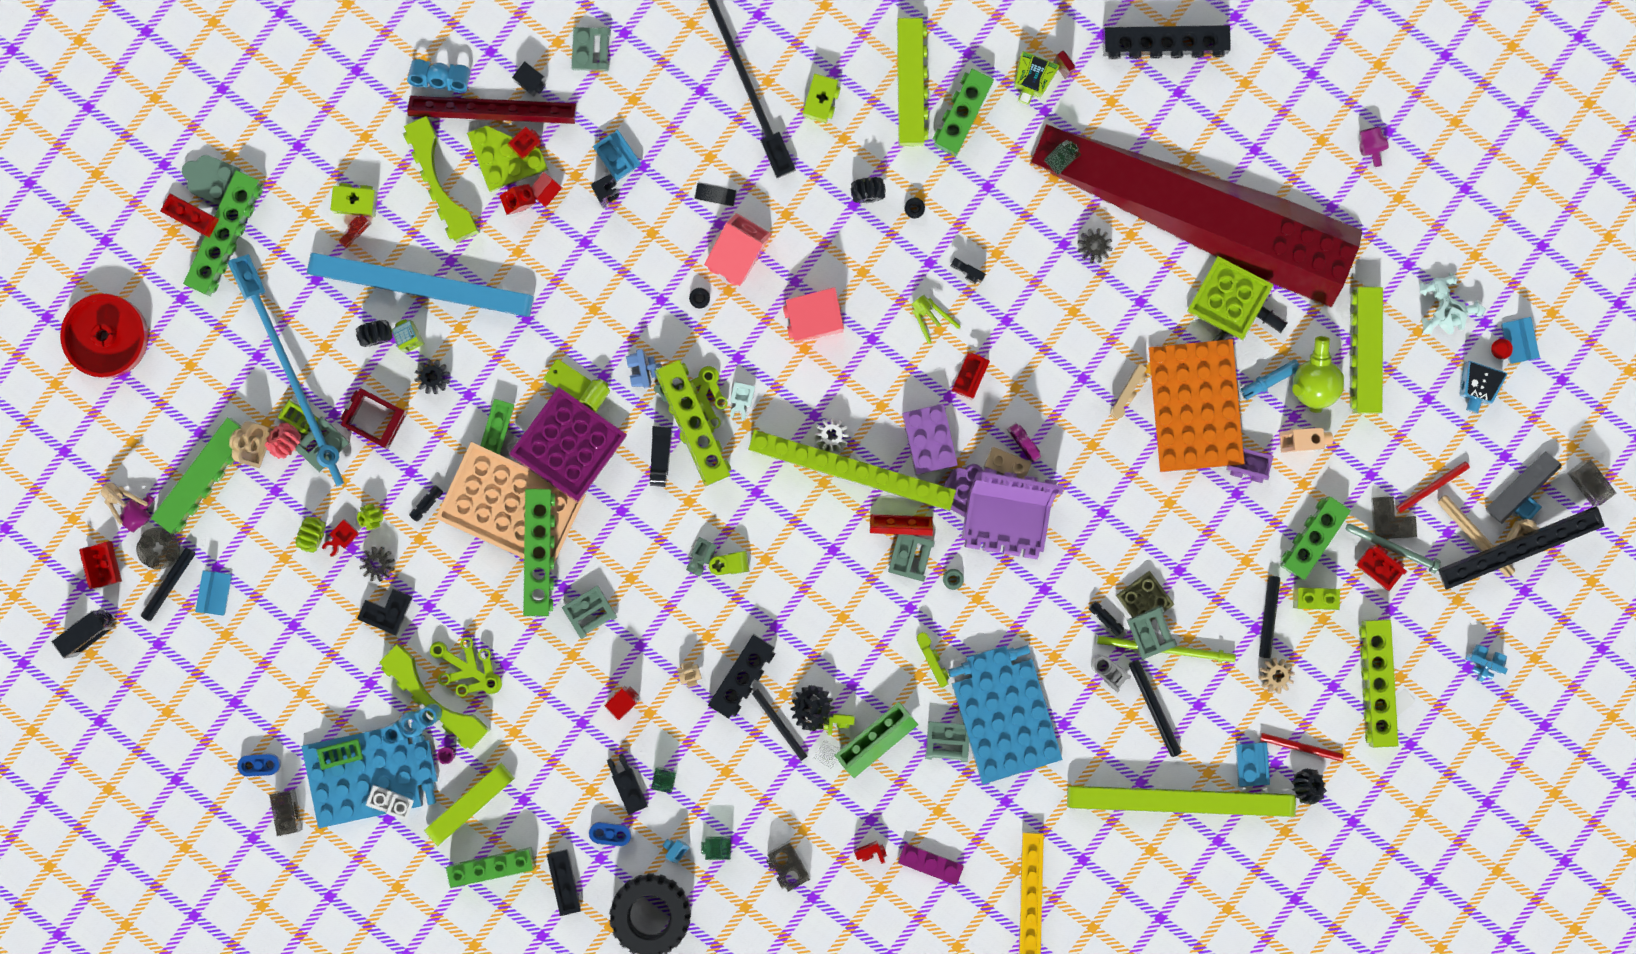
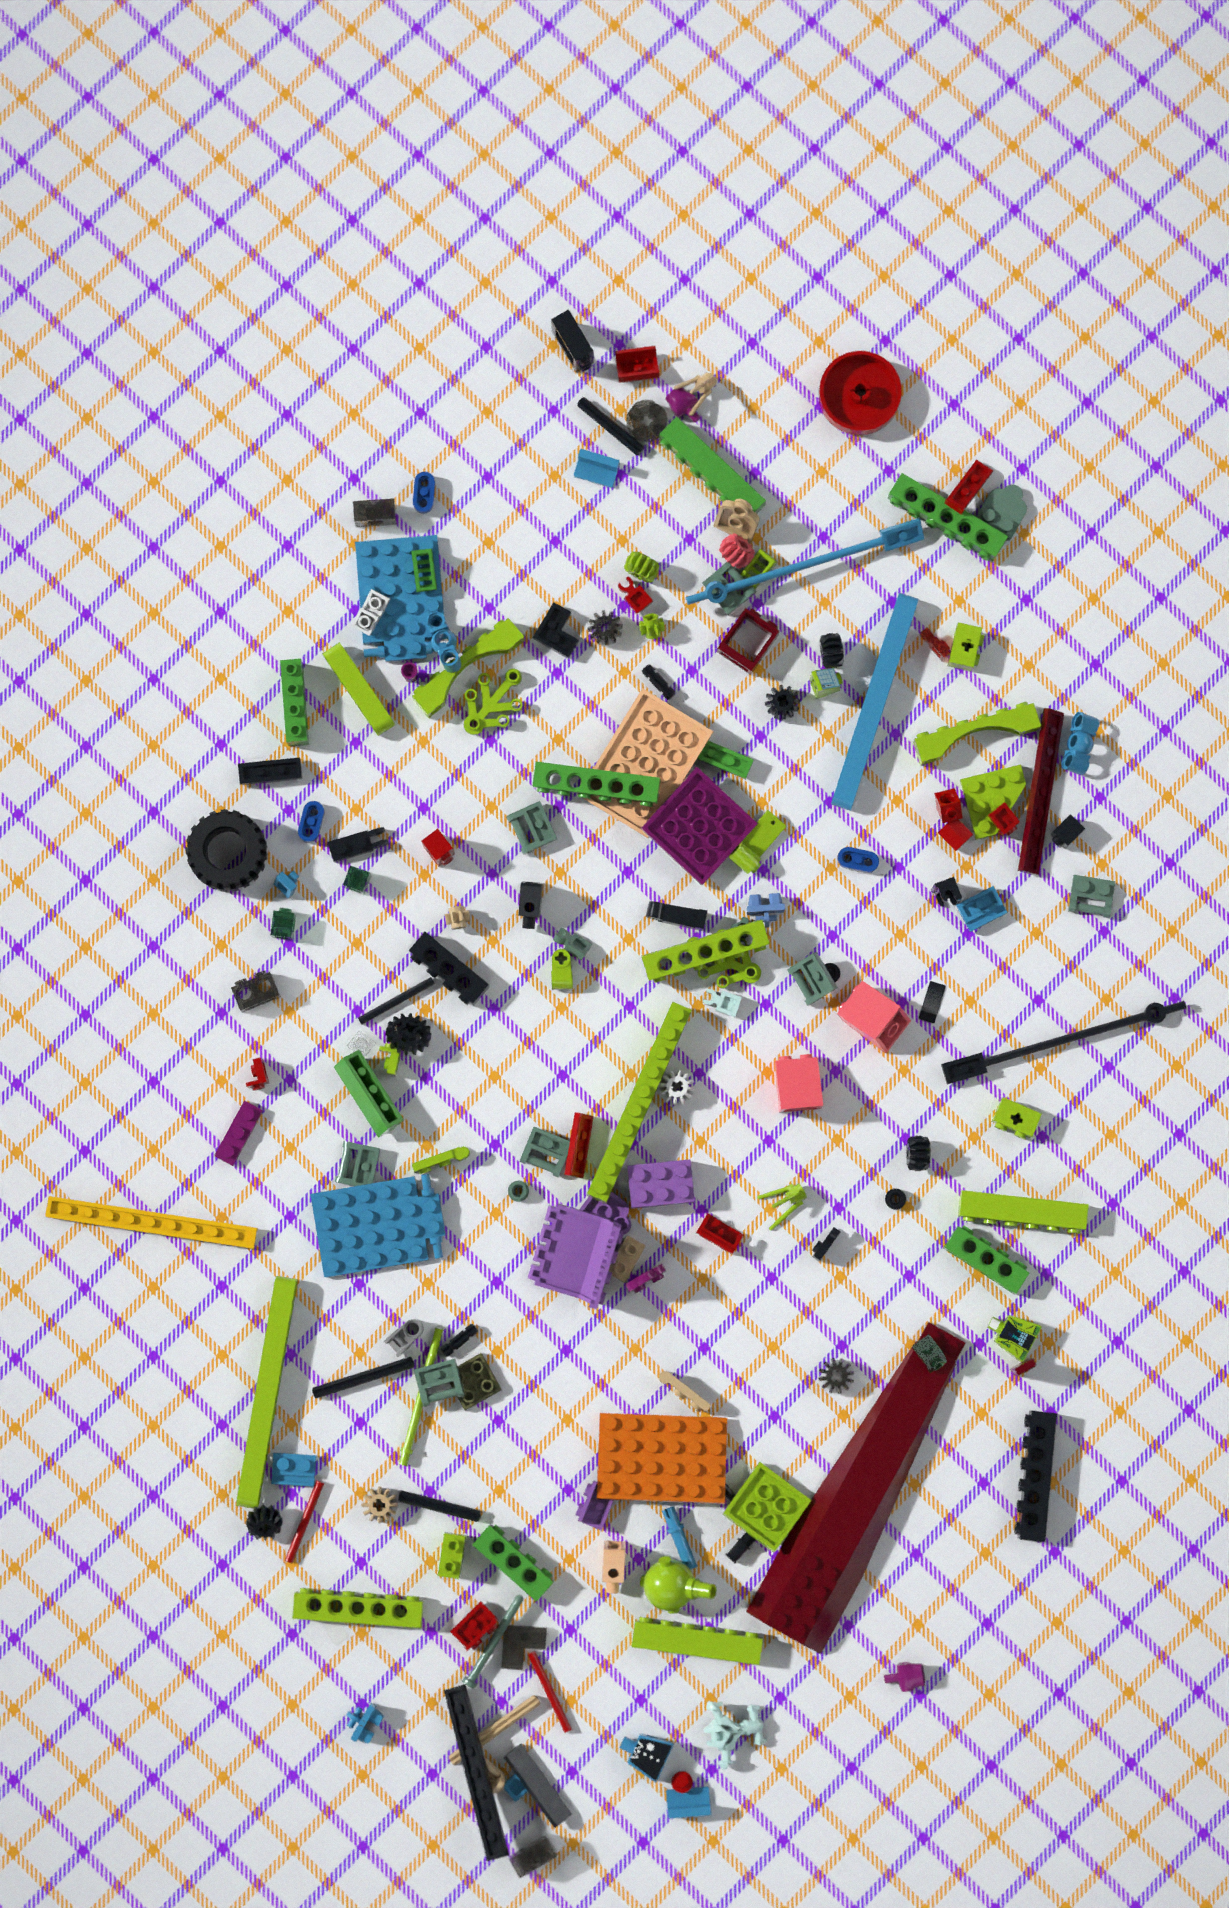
camera: 105 degrees right, 5 degrees down
none -> black torso [518,881,543,929]
none -> sand green plate [787,952,837,1006]
none -> blue plate [837,847,879,873]

